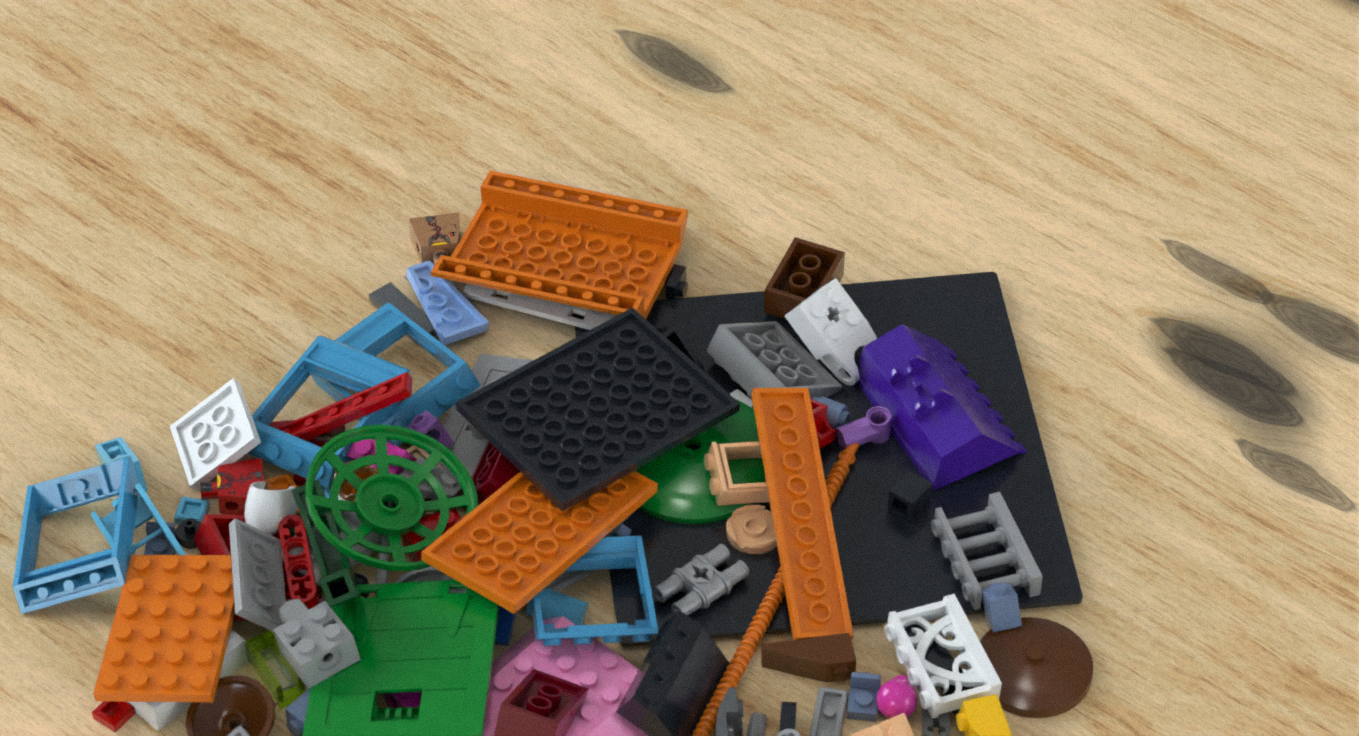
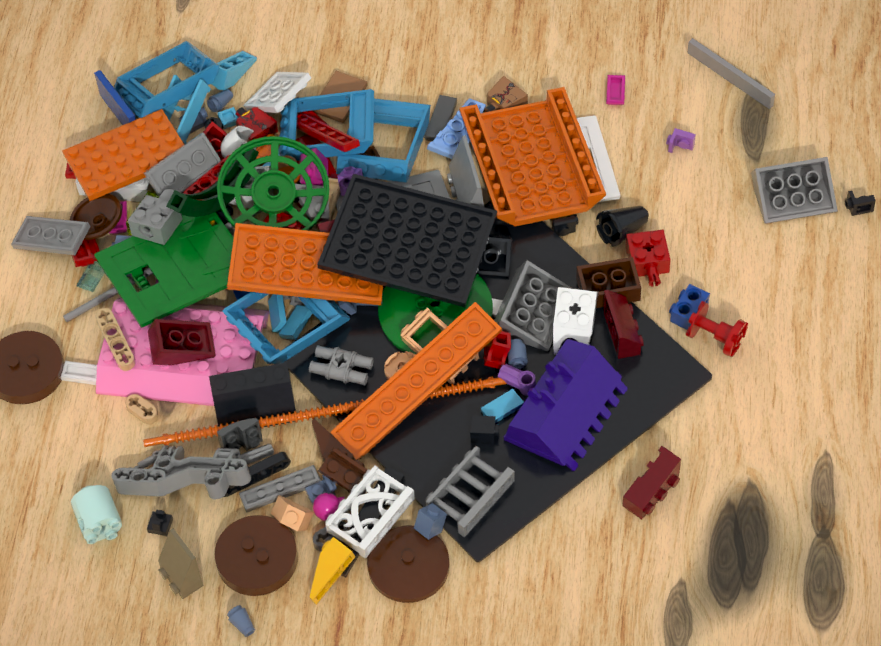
camera: 60 degrees right, 10 degrees up
none -> blue tile [94,70,136,125]
none -> sand blue cone [207,89,233,112]
none -> medium azure tile [279,305,313,340]
none -> medium nougat tile [313,70,368,123]
none -> reddish brown bracket [318,448,367,492]
none -> light grey slope [447,135,484,207]
none -> medium azure tile [481,389,524,423]
none -> black cone [596,206,649,247]
none -> dark red slope [603,290,644,359]
none -> dark pink tile [606,75,625,105]
none -> dark red wedge [623,446,681,520]
none -> red brick [626,229,671,287]
none -> medium lavender bracket [666,128,696,153]
none -> blue brick [669,284,710,330]
none -> red piece [686,301,748,357]
none -> light grey tile [687,38,775,109]
none -> light grey slope [751,157,838,224]
none -> black bracket [845,190,876,216]

